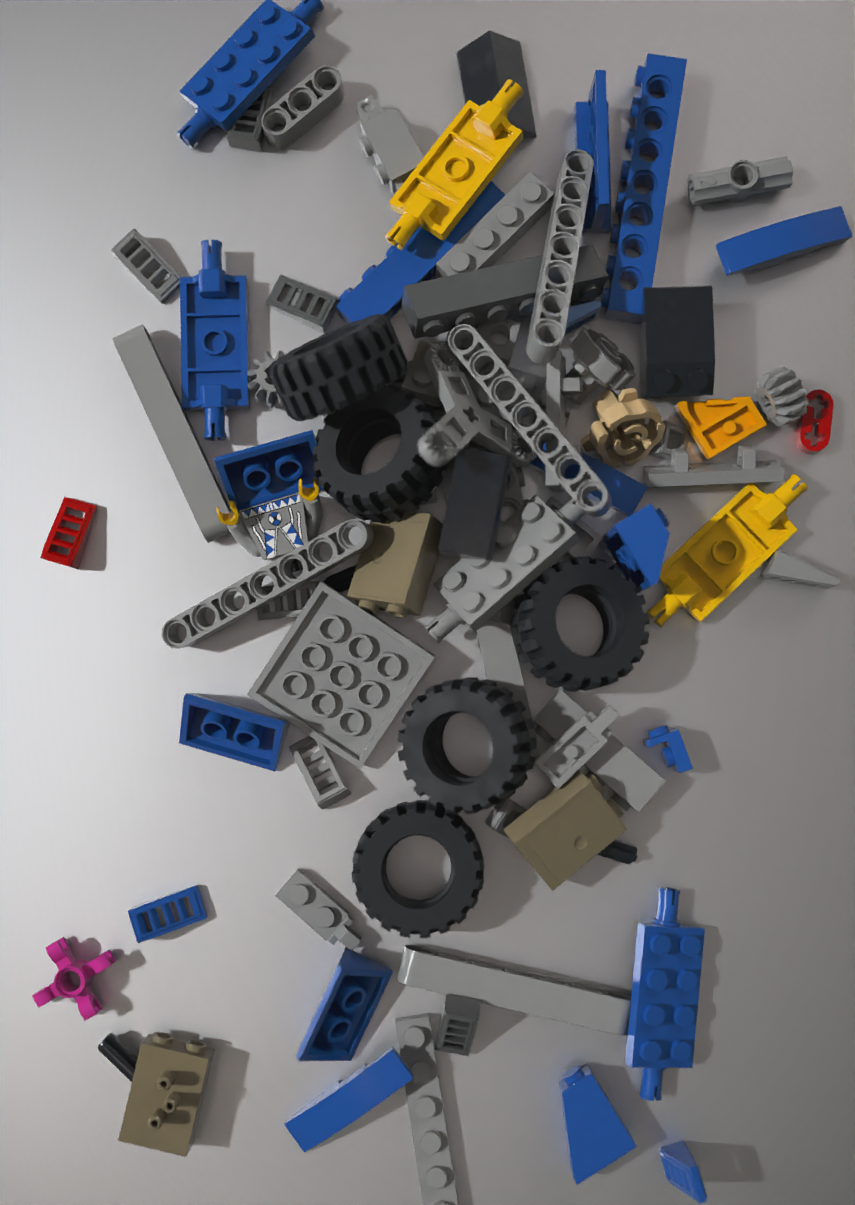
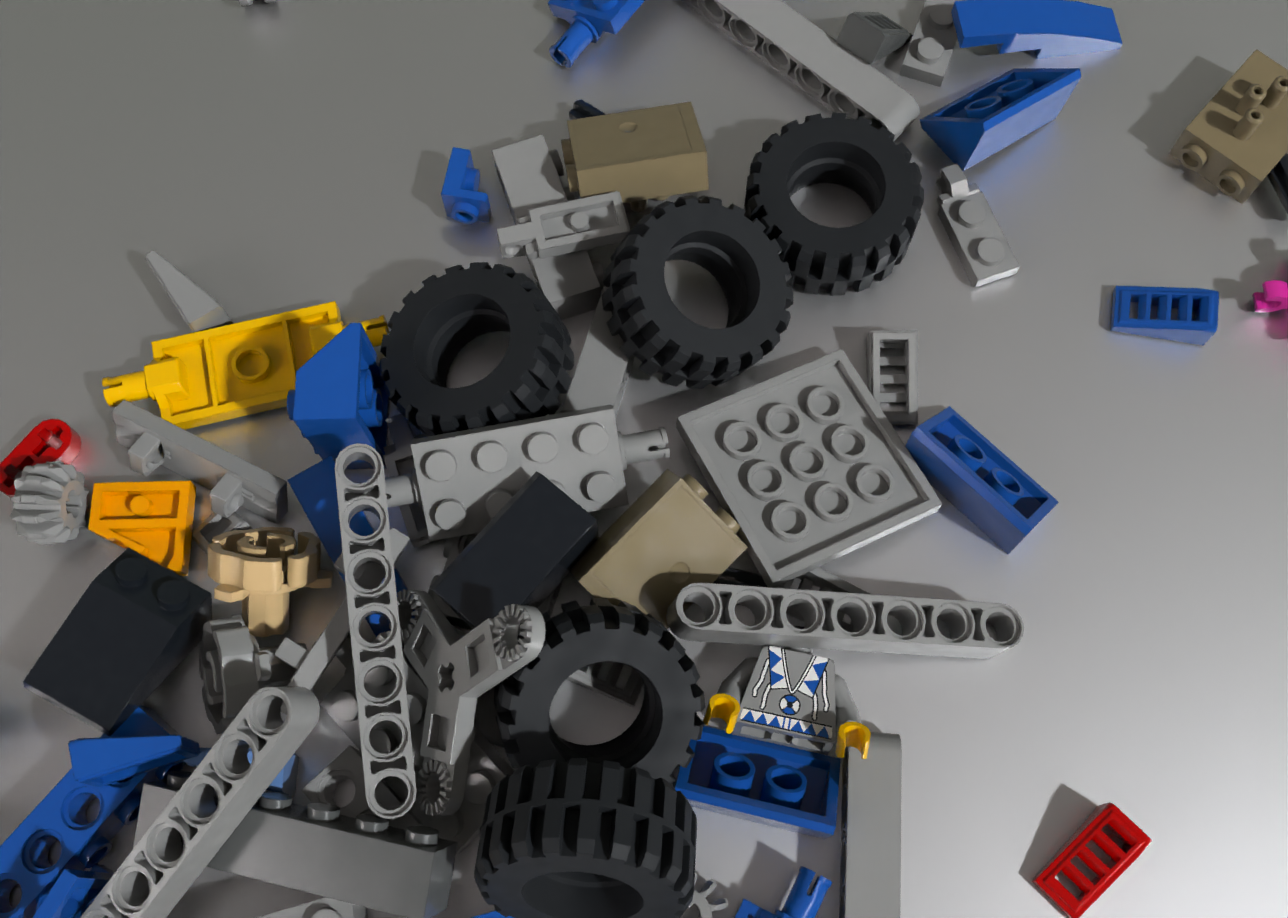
camera: 155 degrees left, 15 degrees down
none -> blue slope [68,734,201,787]

